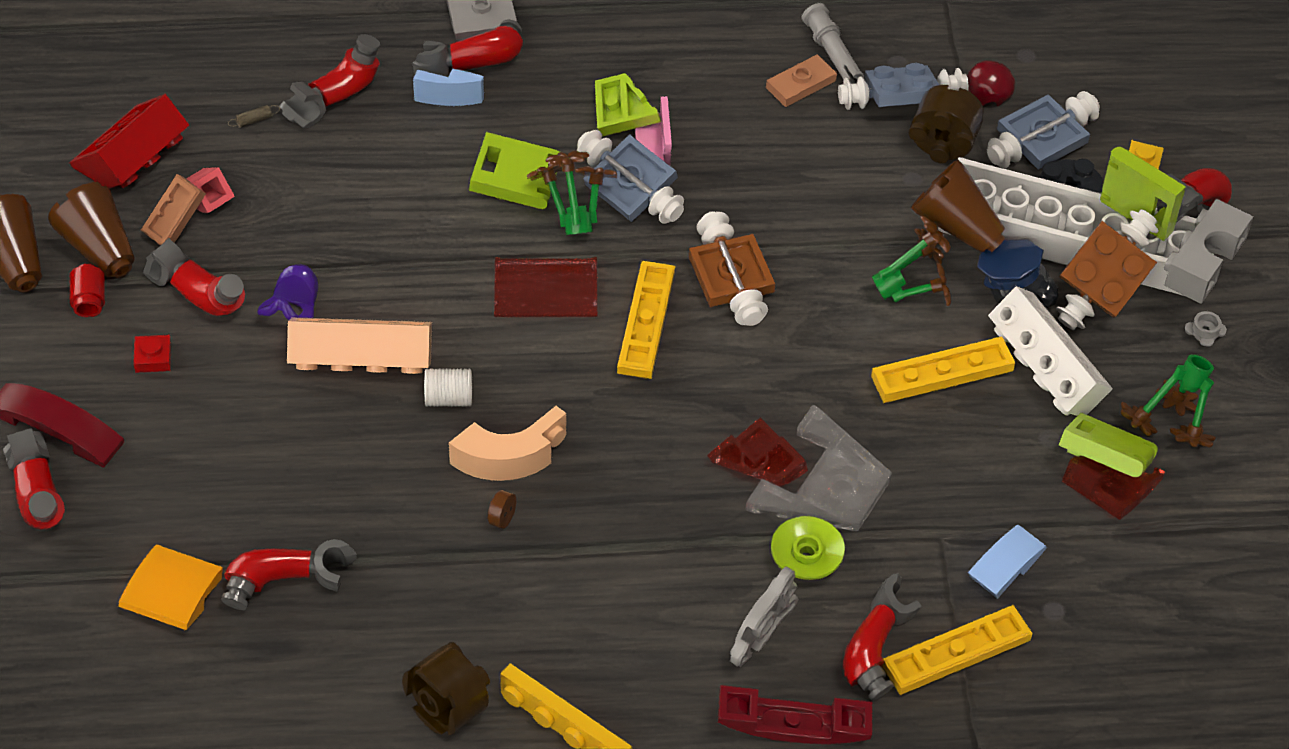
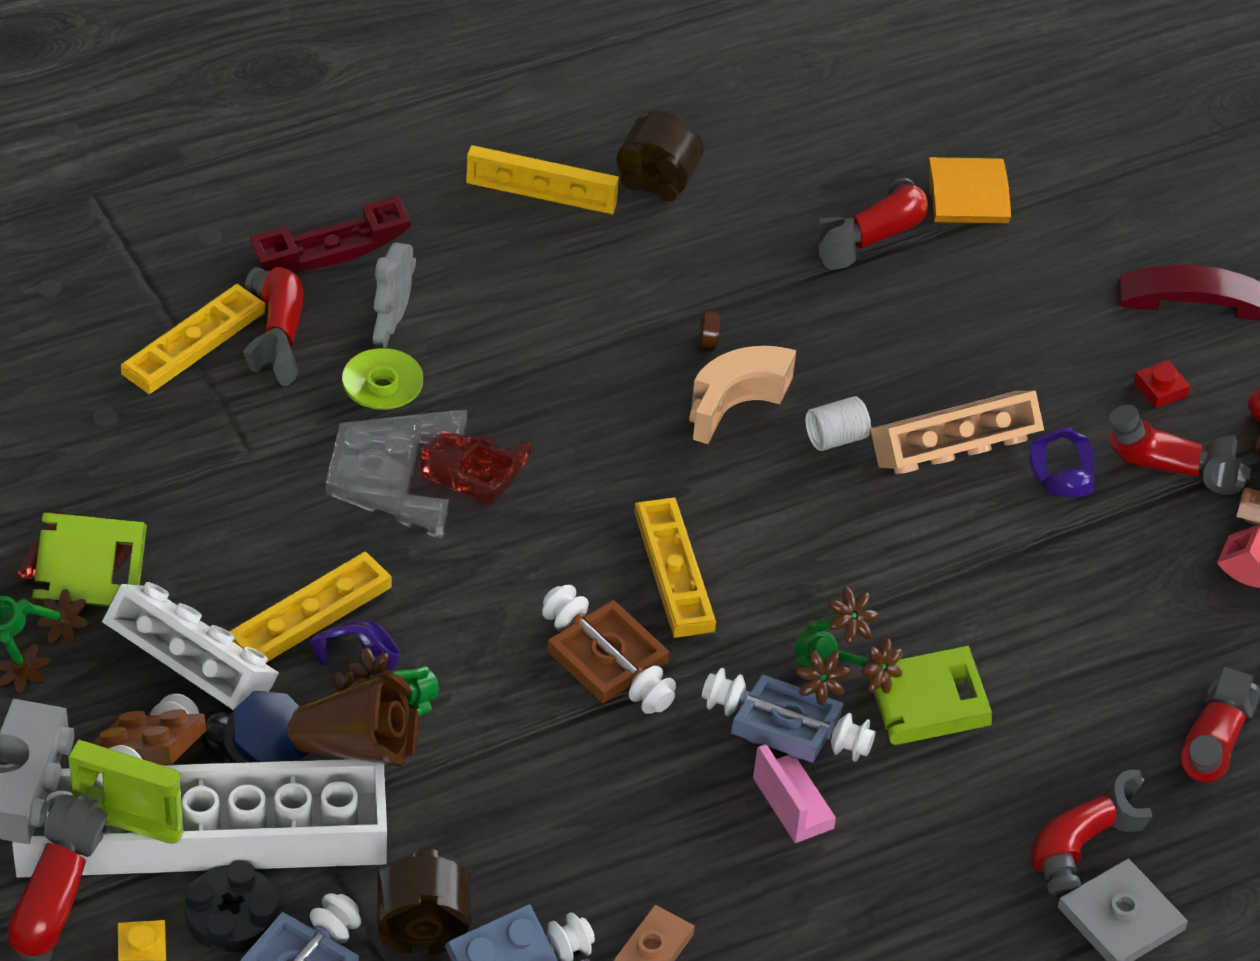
camera: 155 degrees right, 5 degrees down
piece [3,428,65,530] -> none
light blue slope [413,69,484,106] -> none
clear red piece [494,257,598,317] -> none
lime wing [595,73,661,136] -> none
light blue slope [968,525,1047,599] -> none
none -> dark purple piece [311,620,400,671]

